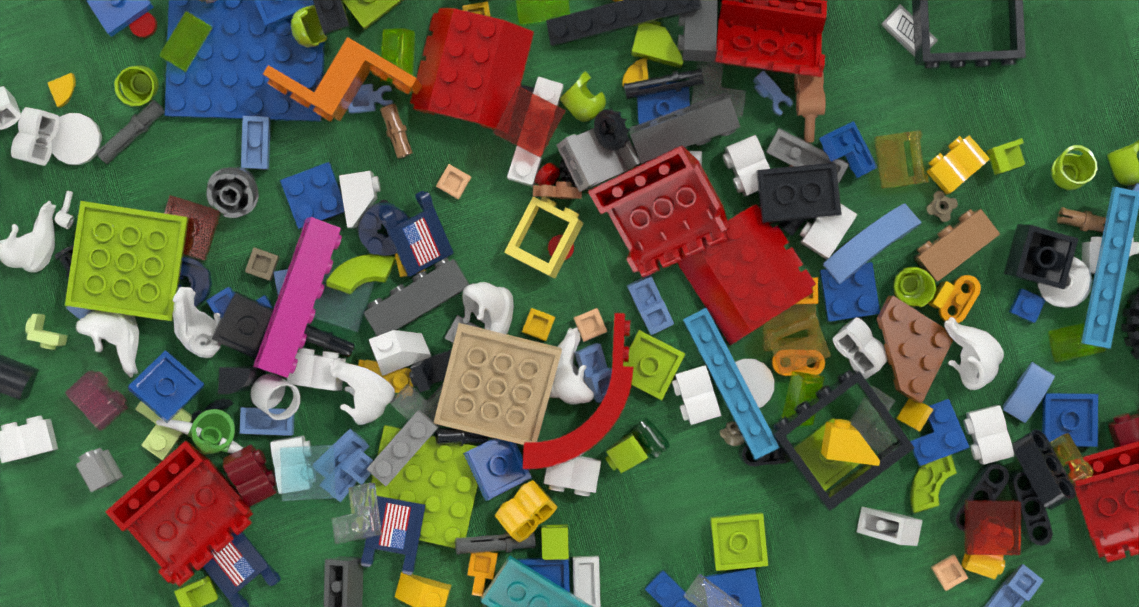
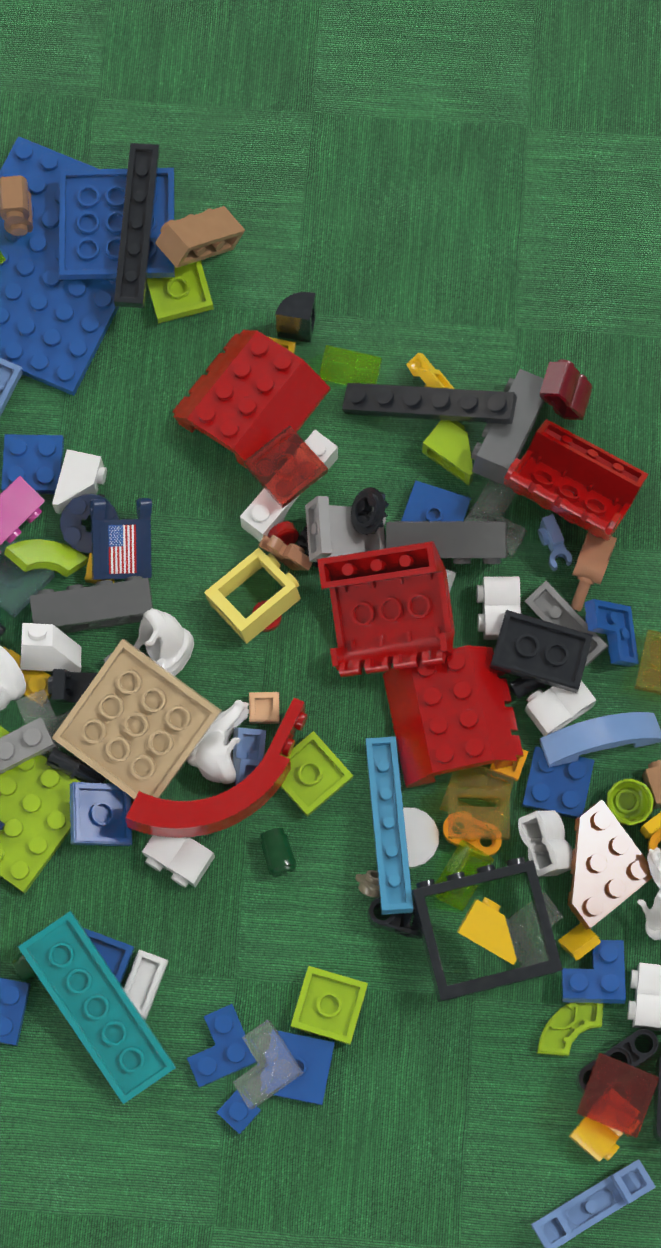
camera: 20 degrees right, 15 degrees down
orange bracket [263,37,422,122] -> none
lime hair [291,5,327,48] -> none
medium blue plate [348,84,394,114] -> none
clear neon green slope [380,28,415,82] -> none
medium nougat pin [380,104,413,159] -> none
light nougat tile [436,164,472,200] -> none
dark grey pin [455,532,535,555] -> none
light orange plate [467,551,498,597] -> none
yellow brick [495,480,557,543] -> none
yellow tile [522,308,555,341] -> none
lime panel [542,524,569,560] -> none
lime helmet [559,71,606,122] -> none
lime slope [605,432,648,473] -> none
yellow tile [622,58,648,87] -> none
black pin [624,68,704,100] -> none
medium blue slope [627,275,674,335] -> none
white brick [672,365,721,425] -> none
lime plate [794,417,860,491] -> none
white slope [857,507,922,546] -> none
light nougat tile [931,554,968,591] -> none

